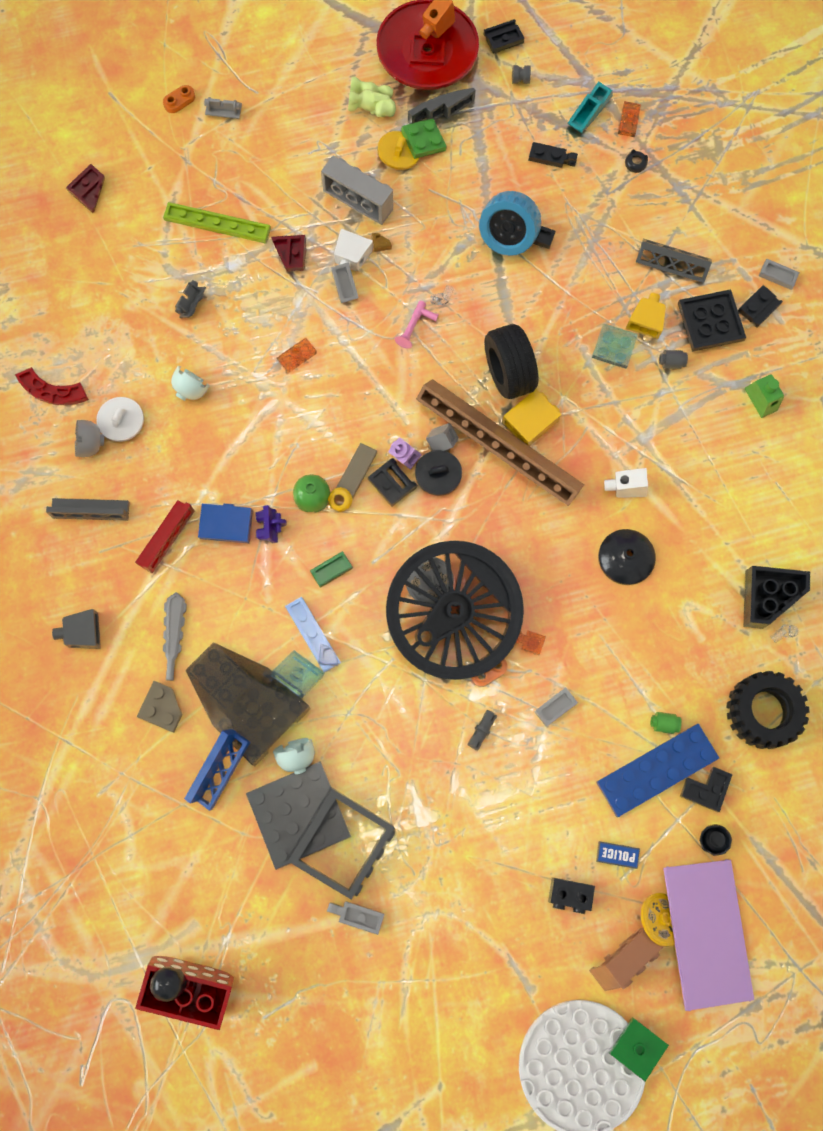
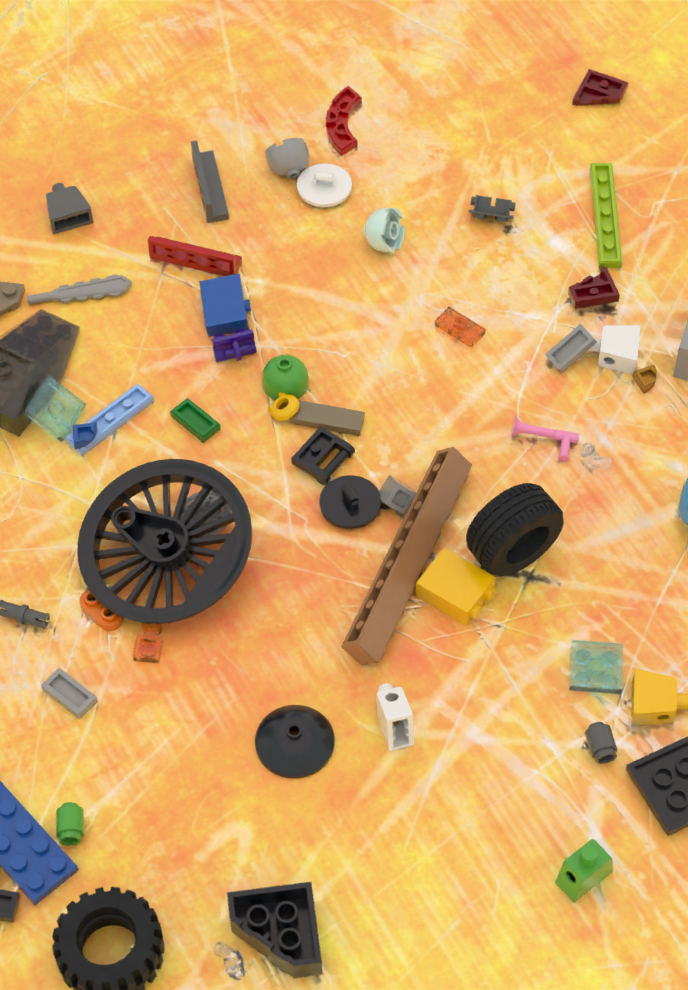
camera: 80 degrees right, 20 degrees down
lavender brick [388,437,421,469] -> none

